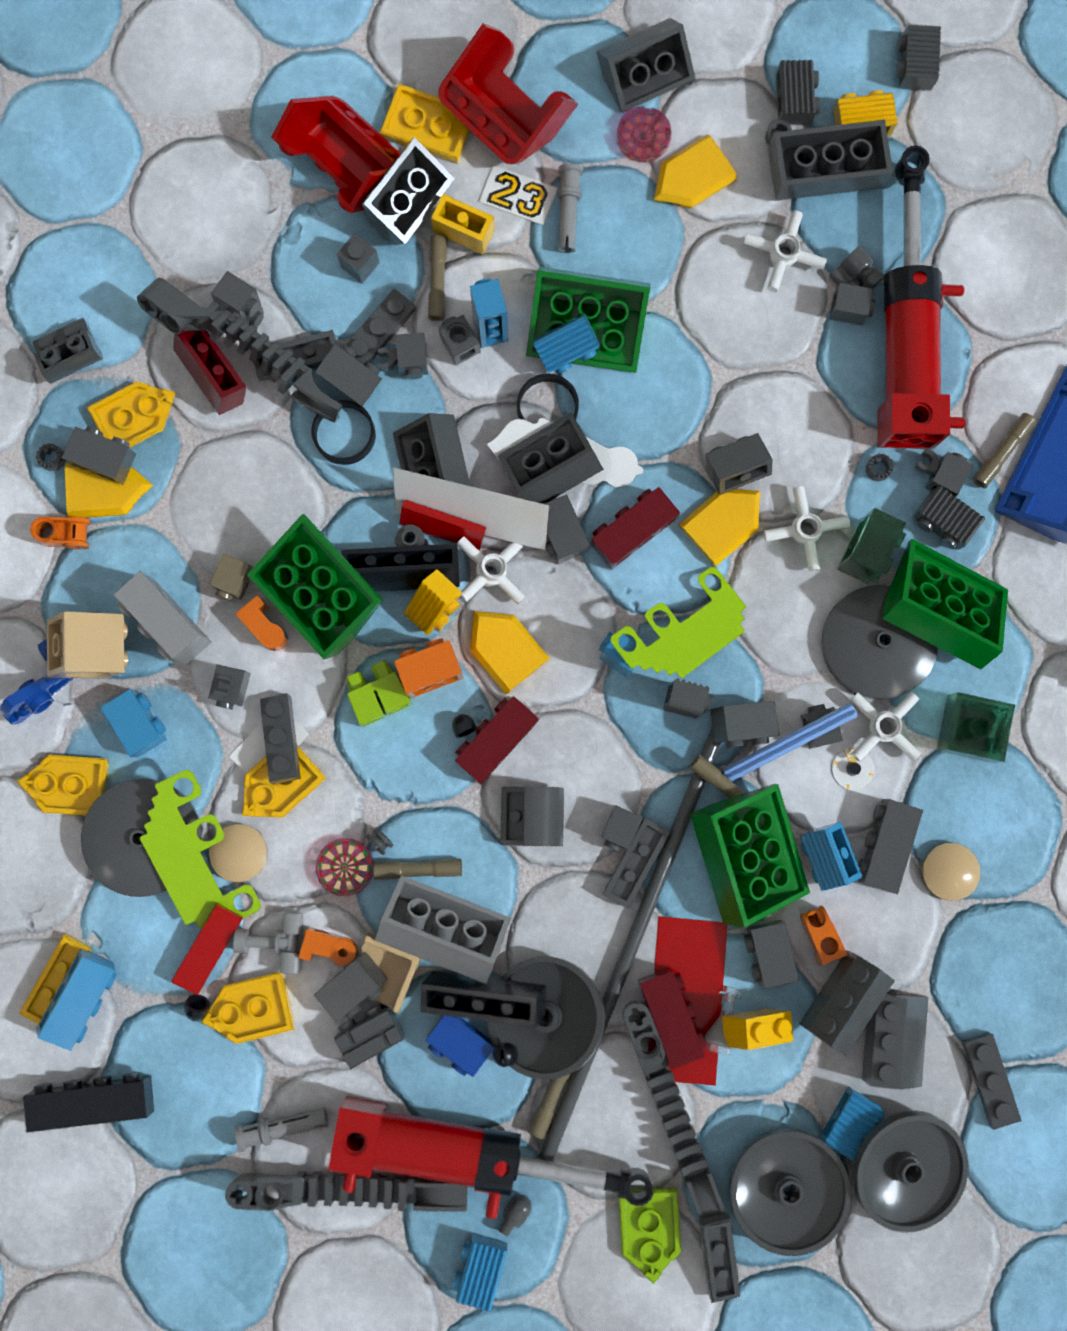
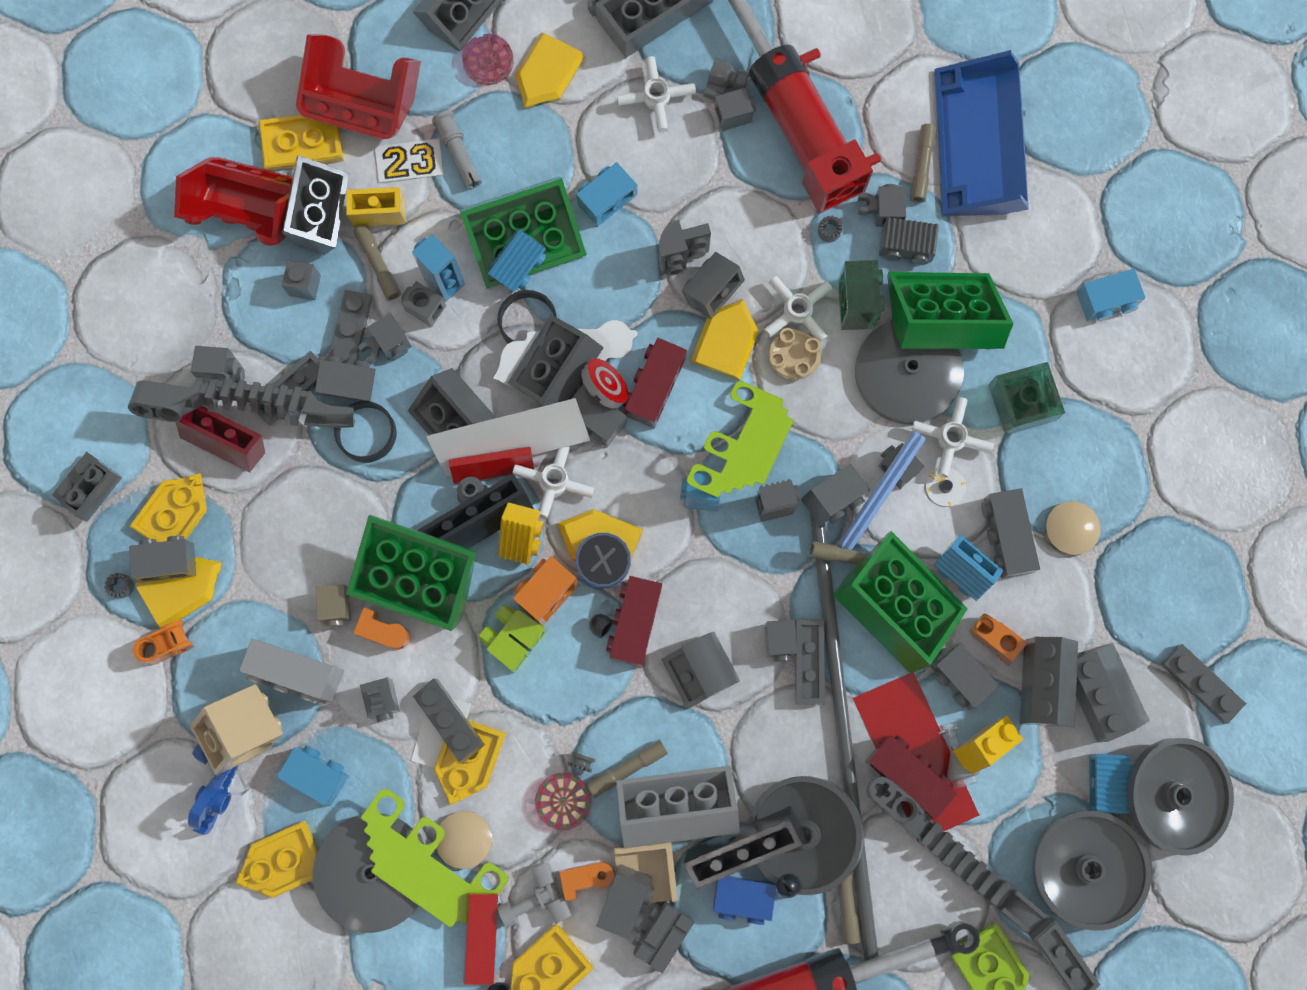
camera: 25 degrees left, 5 degrees down
none -> dark azure brick [576,162,638,227]
none -> black tile [576,533,631,588]
none -> tile [581,358,629,409]
none -> dark grey brick [659,220,711,276]
none -> tan dish [768,328,822,380]

